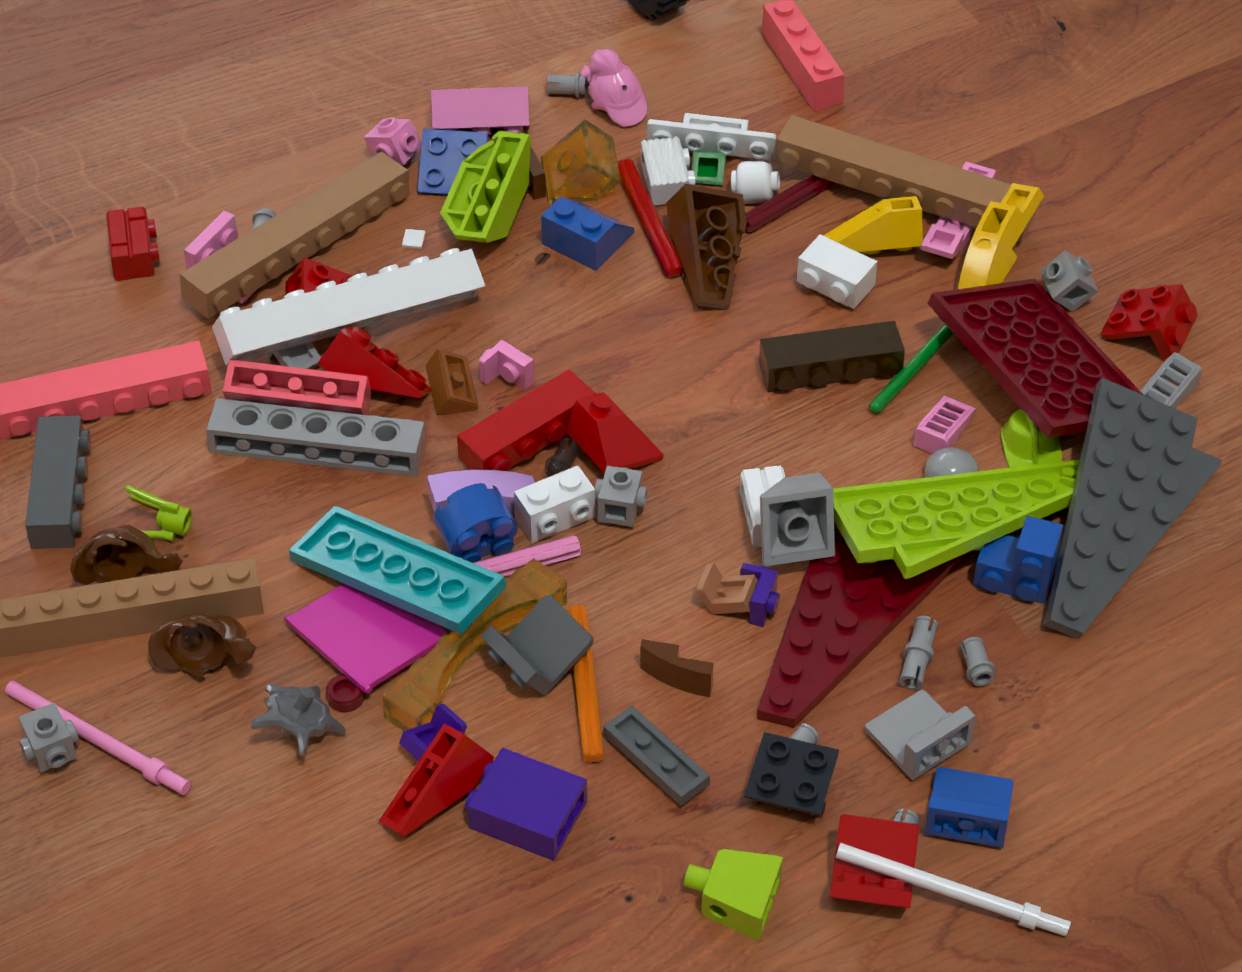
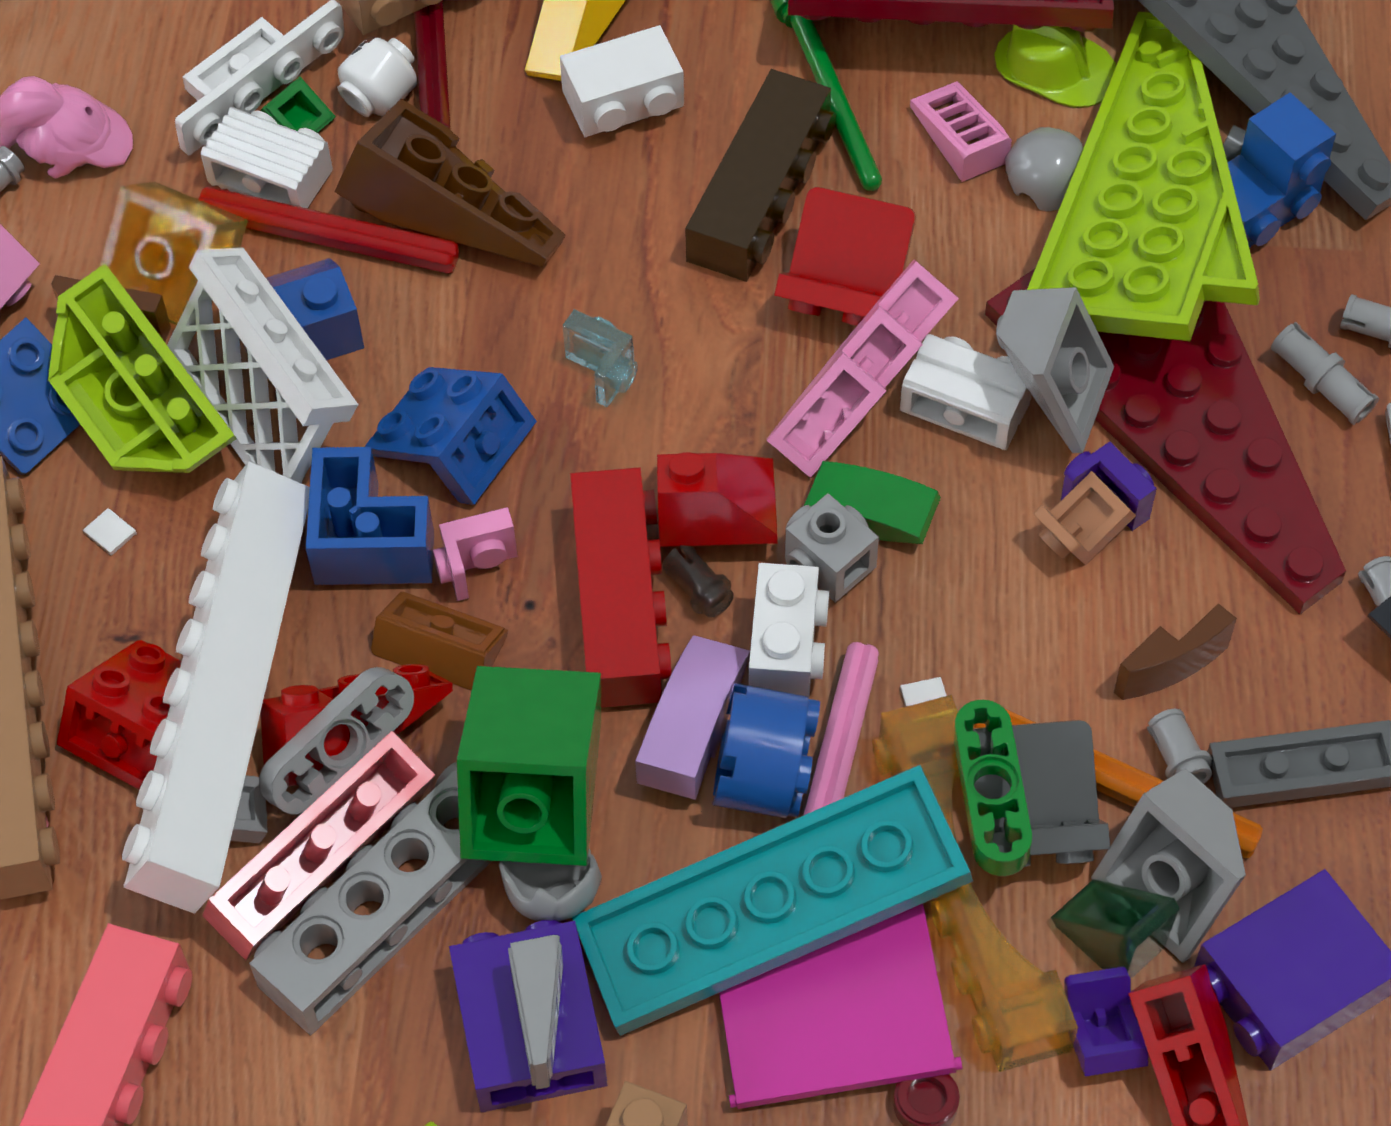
camera: 55 degrees left, 10 degrees up
none -> white fence [167,248,359,483]
none -> light grey beam [259,667,414,814]
none -> blue brick [306,447,434,585]
none -> blue bracket [365,367,537,505]
none -> dark purple brick [449,920,608,1113]
none -> green slope [457,666,601,866]
none -> light grey hair [499,849,602,921]
none -> light grey slope [508,935,563,1089]
none -> clear light blue bracket [562,309,638,407]
none -> bright pink slope [767,260,959,478]
none -> red bracket [774,187,916,326]
none -> green slope [804,461,941,544]
none -> white window [900,677,950,719]
none -> green beam [954,700,1032,876]
none -> clear green slope [1051,879,1180,979]
none -> light grey slope [1091,768,1246,963]
none -> light grey pin [1147,708,1212,784]

